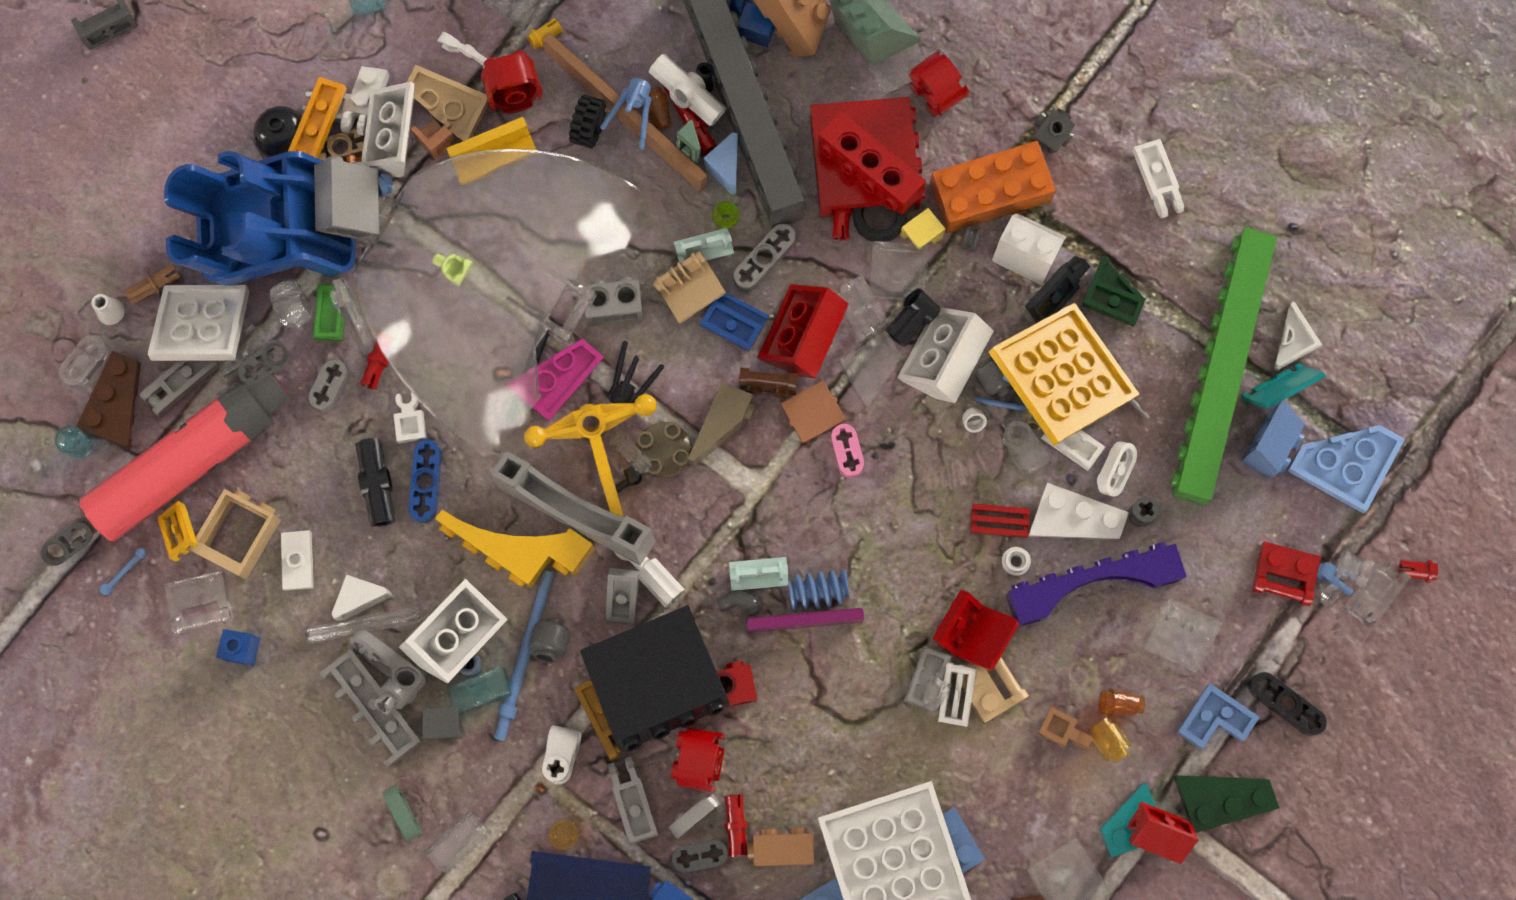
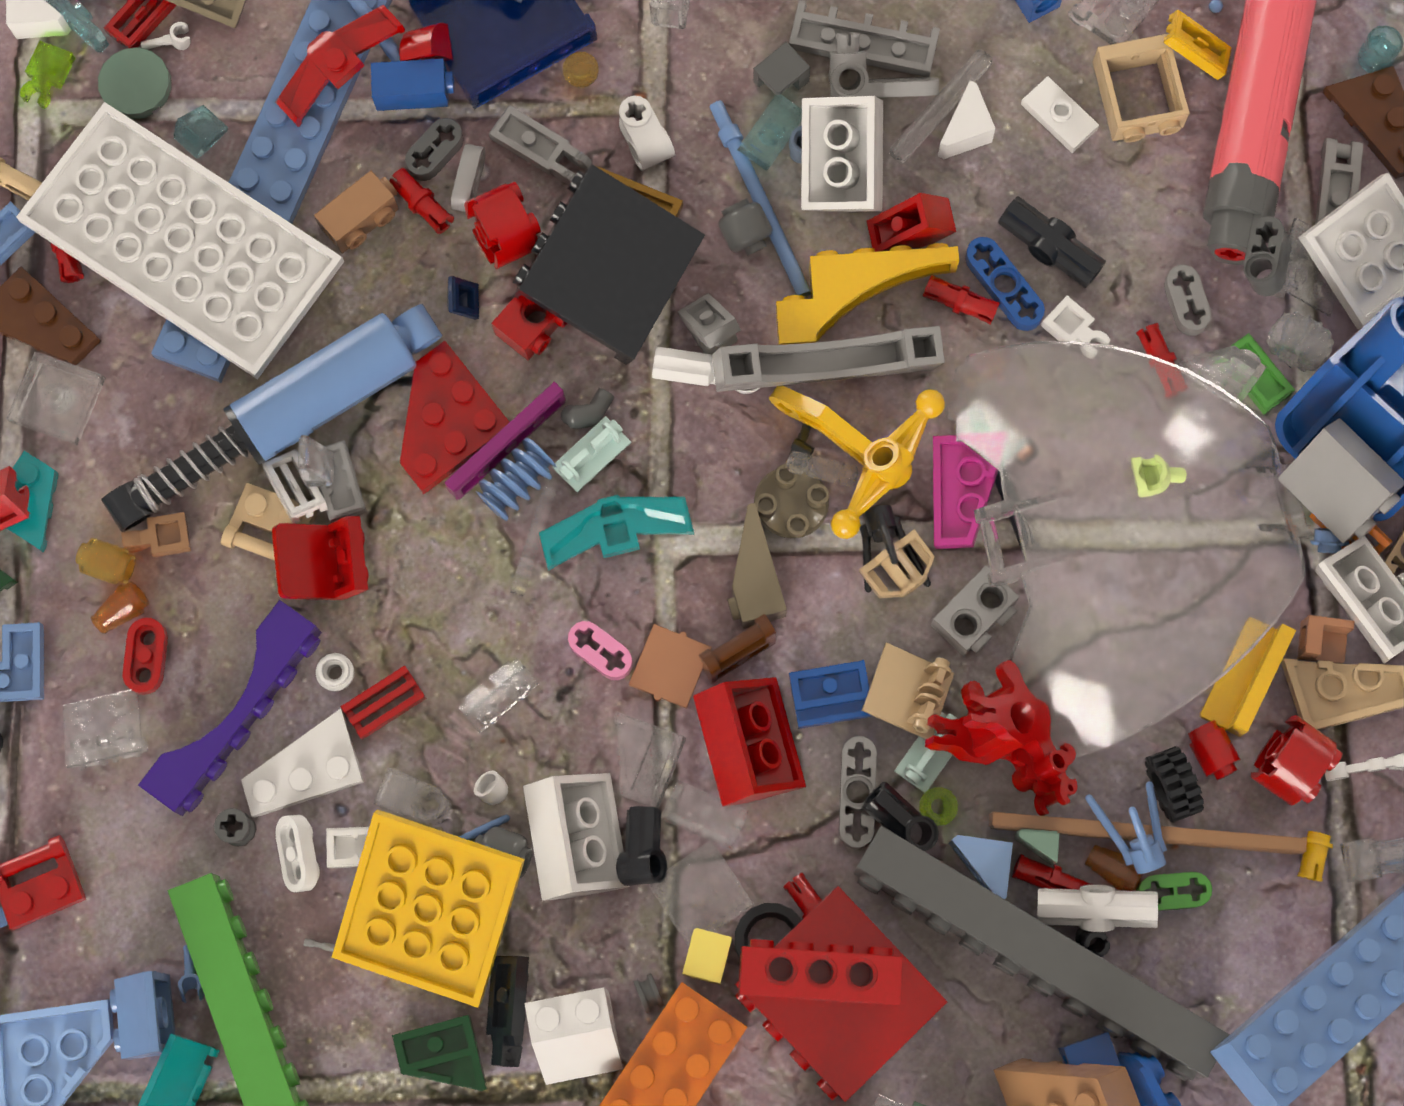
camera: 145 degrees right, 0 degrees up
none -> medium blue piece [101,304,443,532]
none -> red plate [122,618,168,695]
none -> medium blue hand [178,945,204,1003]
none -> red plate [400,340,509,494]
none -> dark blue slope [447,276,479,320]
none -> clear hinge [458,658,538,733]
none -> teal plate [539,495,695,571]
none -> tan piece [859,529,935,599]
none -> black piece [862,782,939,851]
none -> red slope [866,193,956,252]
none -> red pin [923,275,1000,325]
none -> red animal [925,660,1078,816]
none -> bright green beam [1136,872,1212,911]
none -> red brick [1188,720,1241,781]

